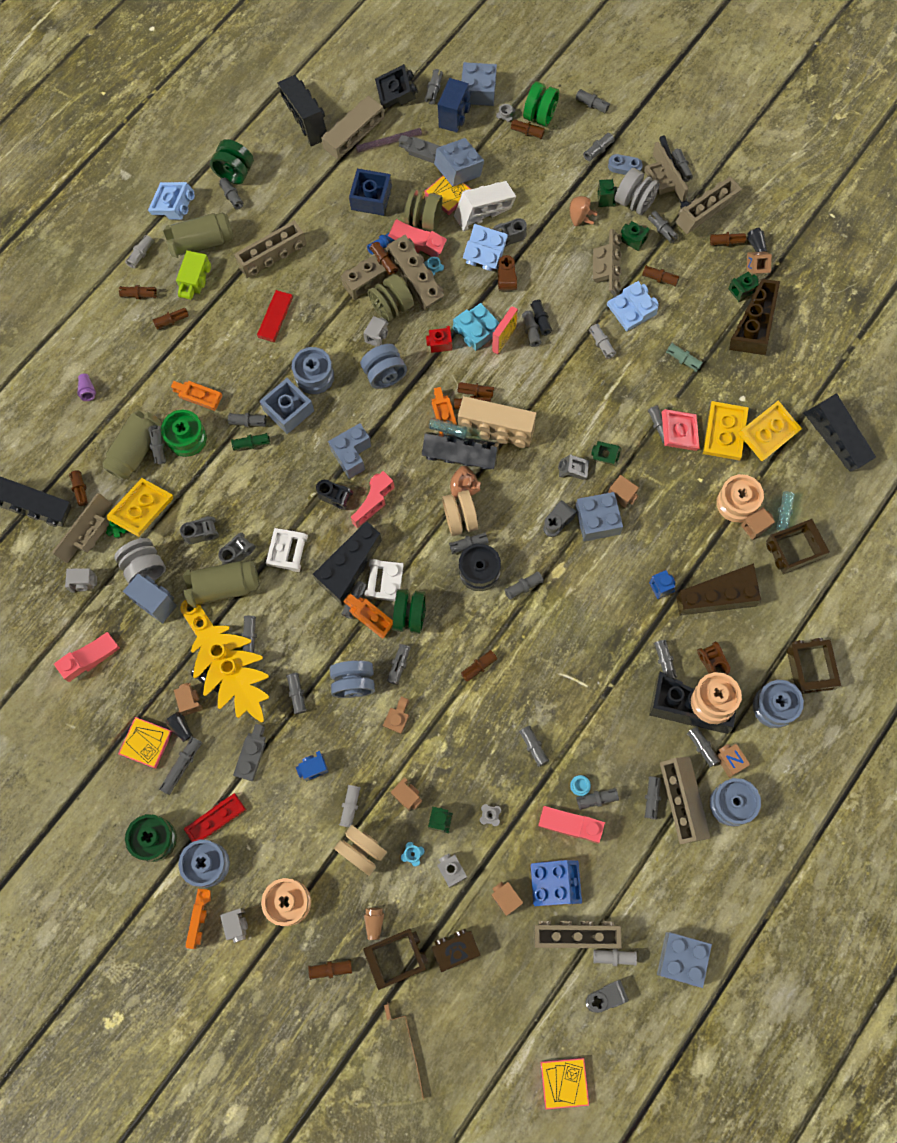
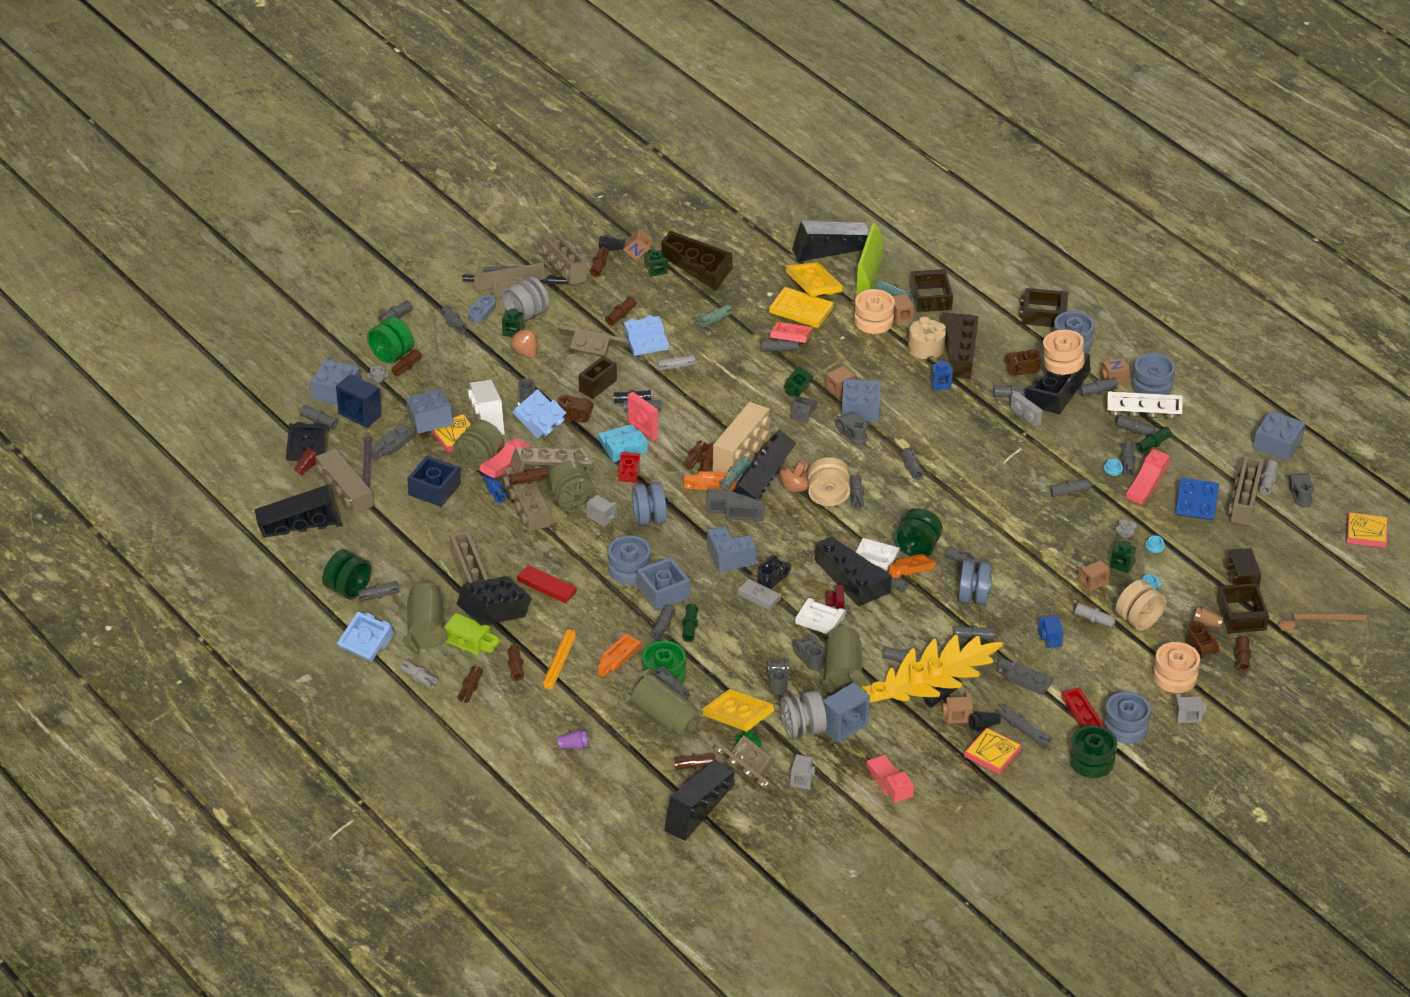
camera: 80 degrees left, 30 degrees down
orange hinge [185,889,211,949] -> none
coral slope [351,471,394,528] -> none
medium nougat plate [383,696,409,734] -> none
light grey brick [437,853,467,888] -> none
black wheel [459,543,501,591] -> none
reddish brown axle [461,650,498,681] -> none
medium nougat brick [491,882,523,916] -> none
dark green brick [620,221,650,251] -> none
dark grey pin [648,211,679,243] -> none
none -> clear red cone [294,447,318,476]
none -> black brick [457,576,532,626]
none -> light orange axle [543,629,576,690]
none -> dark brown brick [579,356,617,399]
none -> dark grey slope [707,488,765,521]
none -> light grey plate [737,579,781,610]
none -> dark red tile [825,585,844,609]
none -> lime slope [856,223,885,294]
none -> tan brick [908,317,946,359]
none -> light grey plate [1010,392,1043,427]
none -> dark green pin [1136,426,1172,454]
none -> medium azure plate [1145,536,1165,553]
none -> reddish brown piece [1185,621,1219,659]

